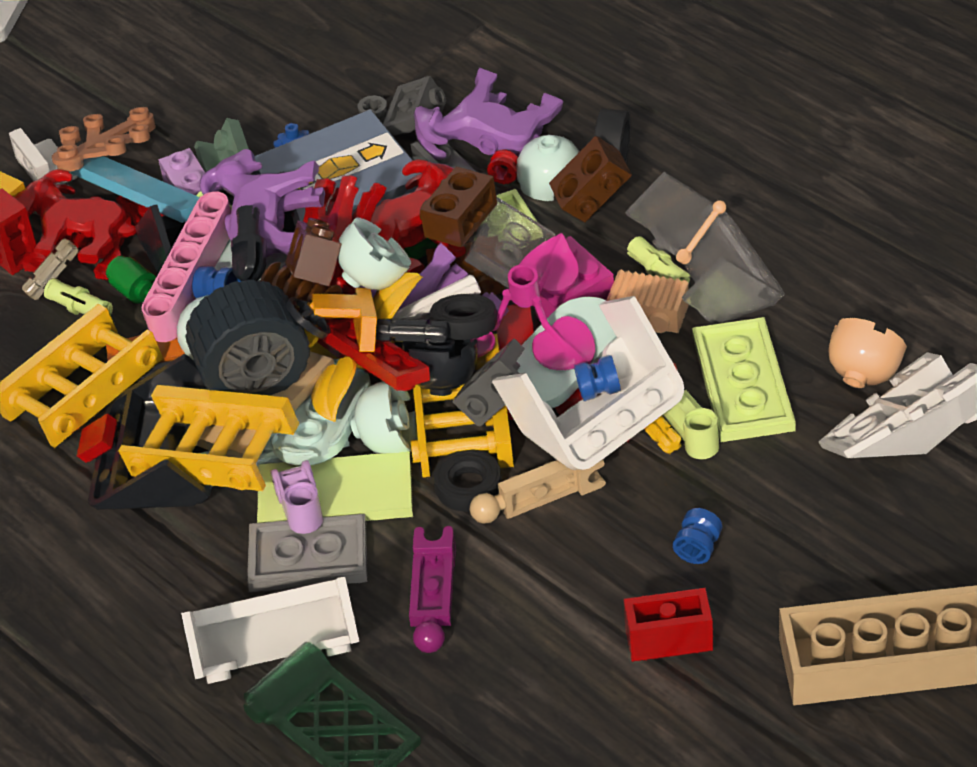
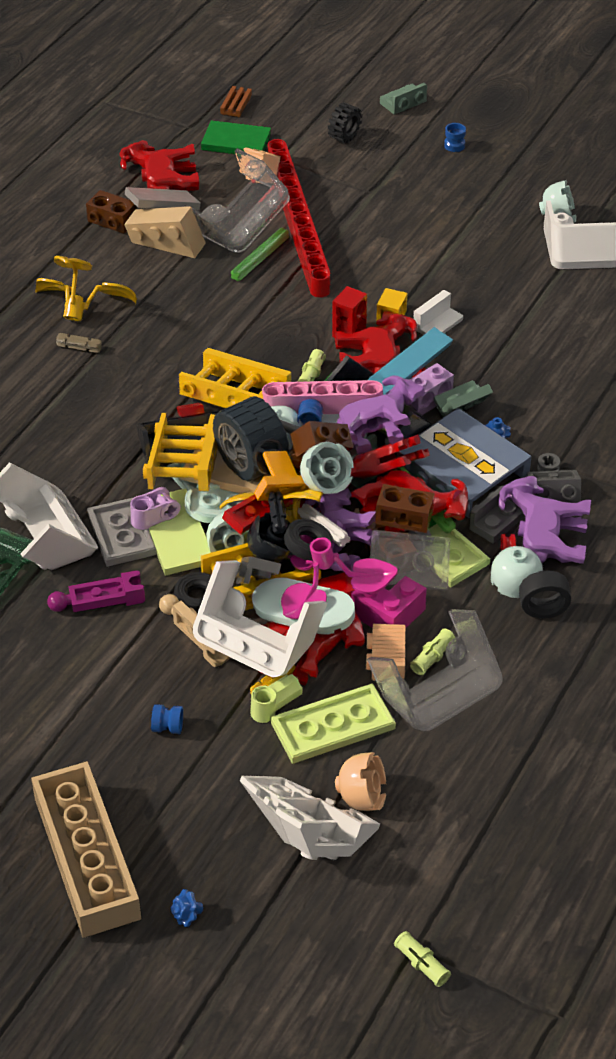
camera: 70 degrees right, 0 degrees up
dark tan axle [22,238,79,300] -> none
nougat plant [52,107,155,172] -> none
black arm [231,205,267,281] -> none
reddish brown brick [549,136,632,223] -> none
blue wheel [574,355,621,401] -> none
red brick [624,588,713,662] -> none
light nougat hinge [676,200,726,265] -> none

